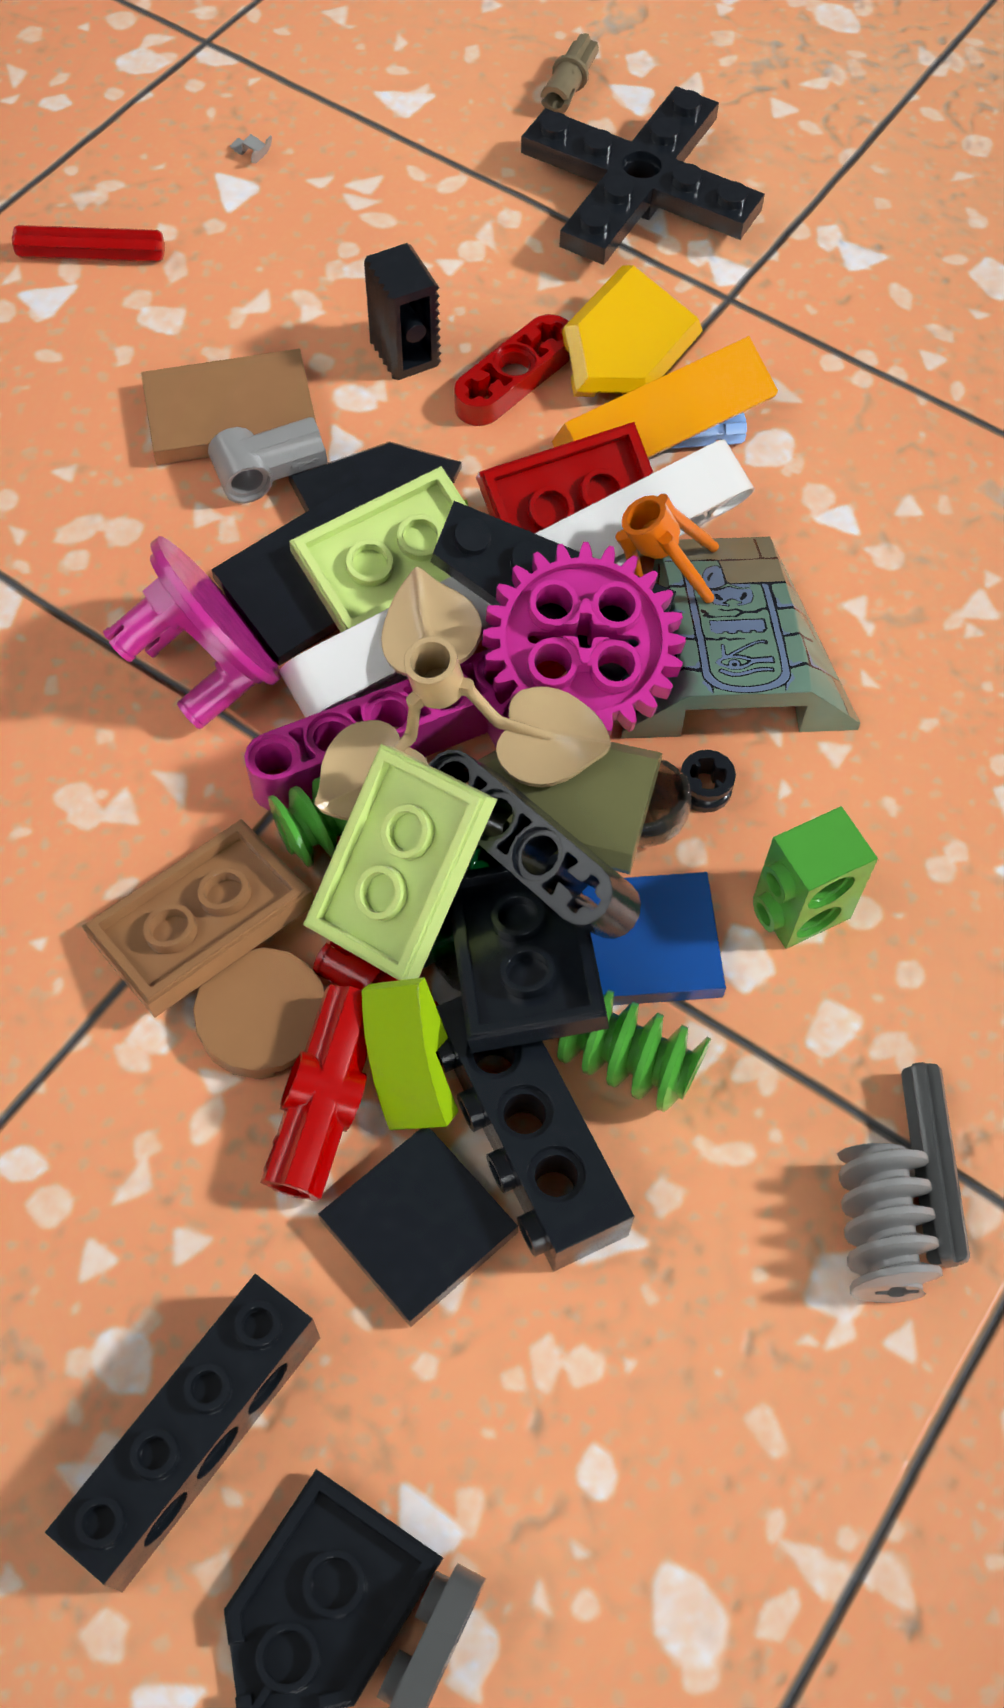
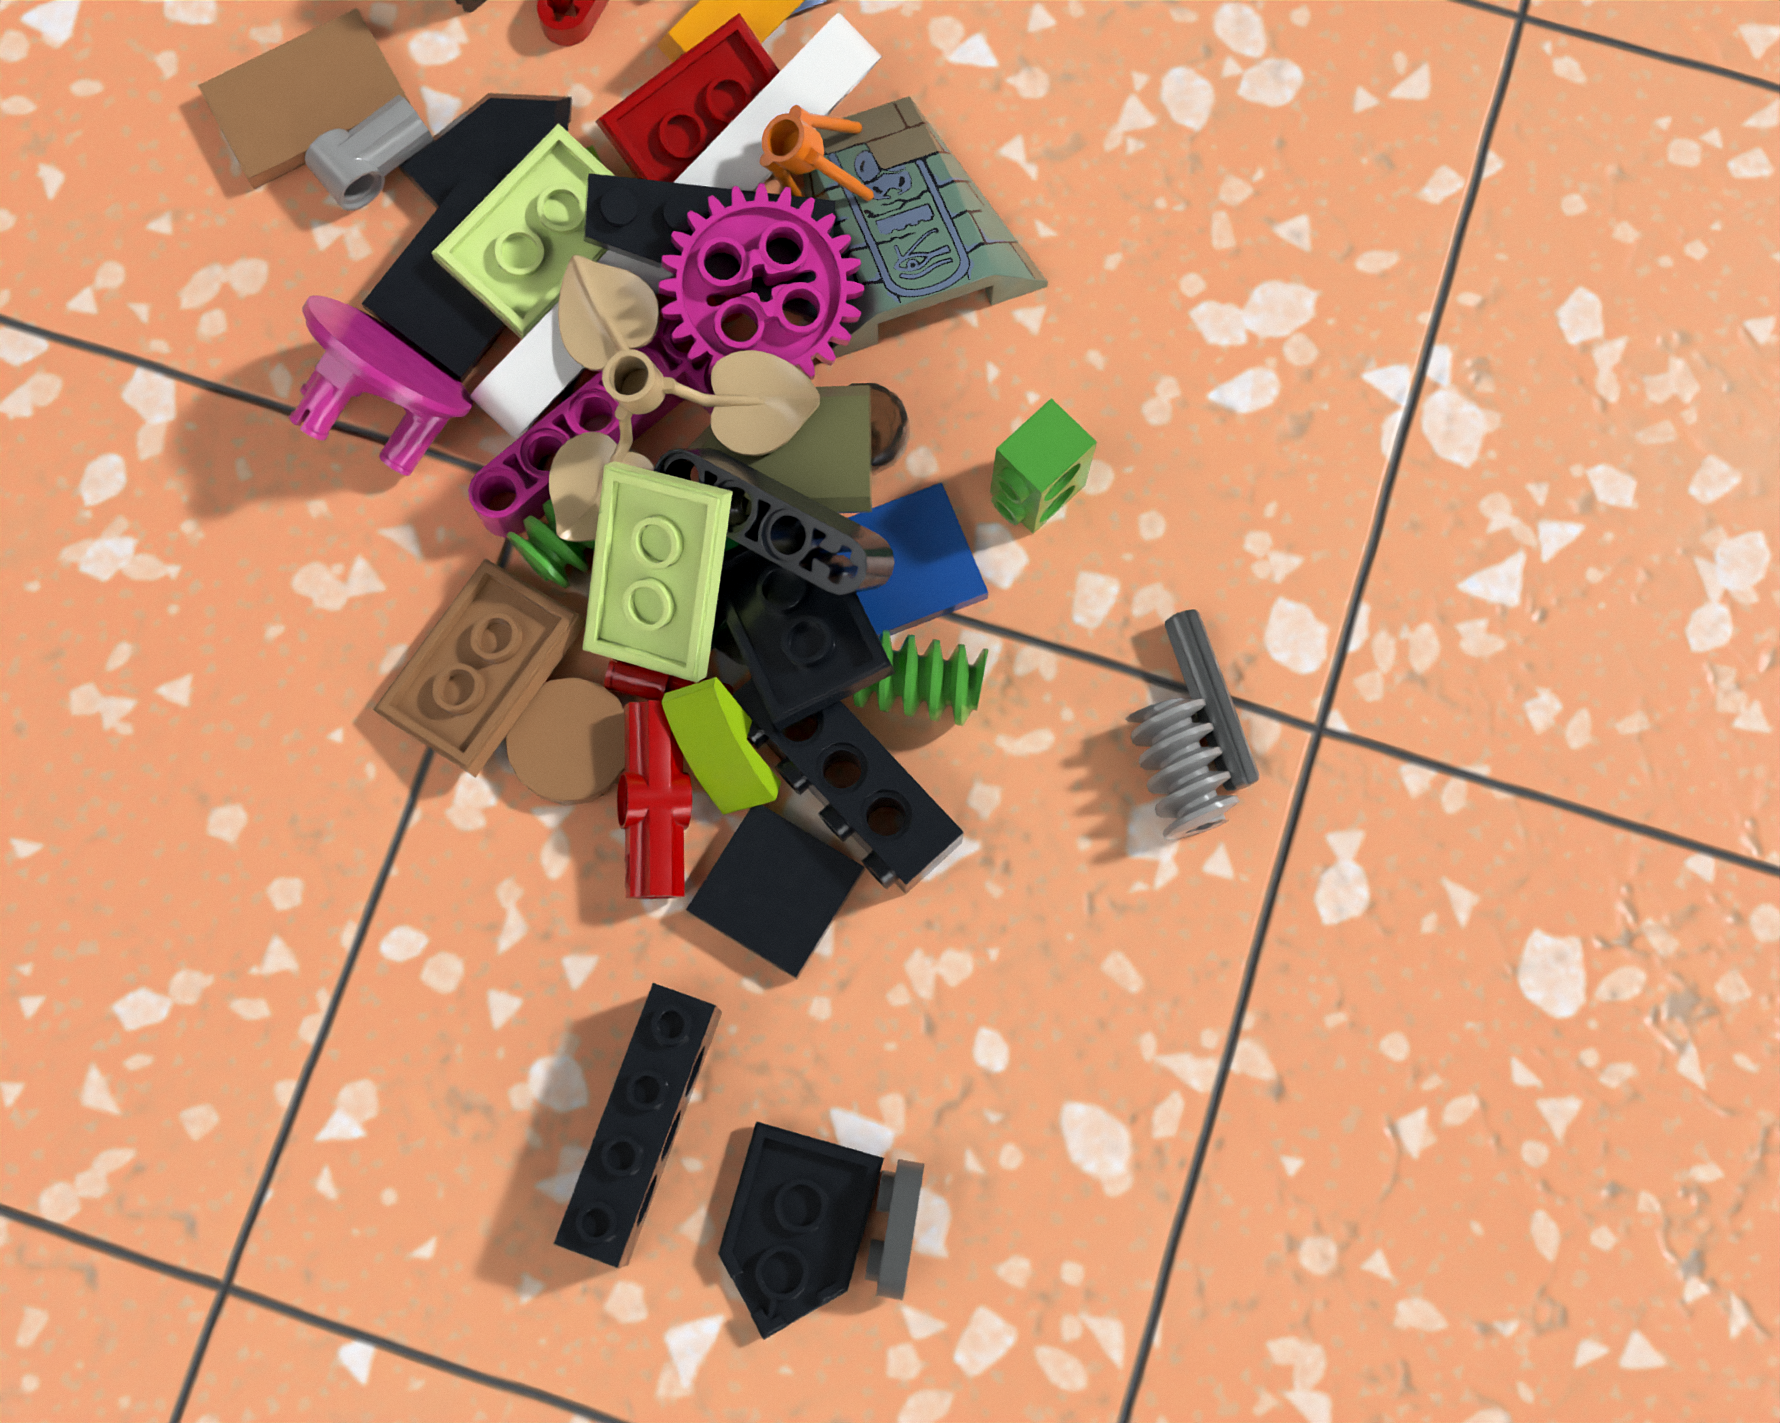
camera: 15 degrees left, 15 degrees up
black bush [677,750,736,813] -> none

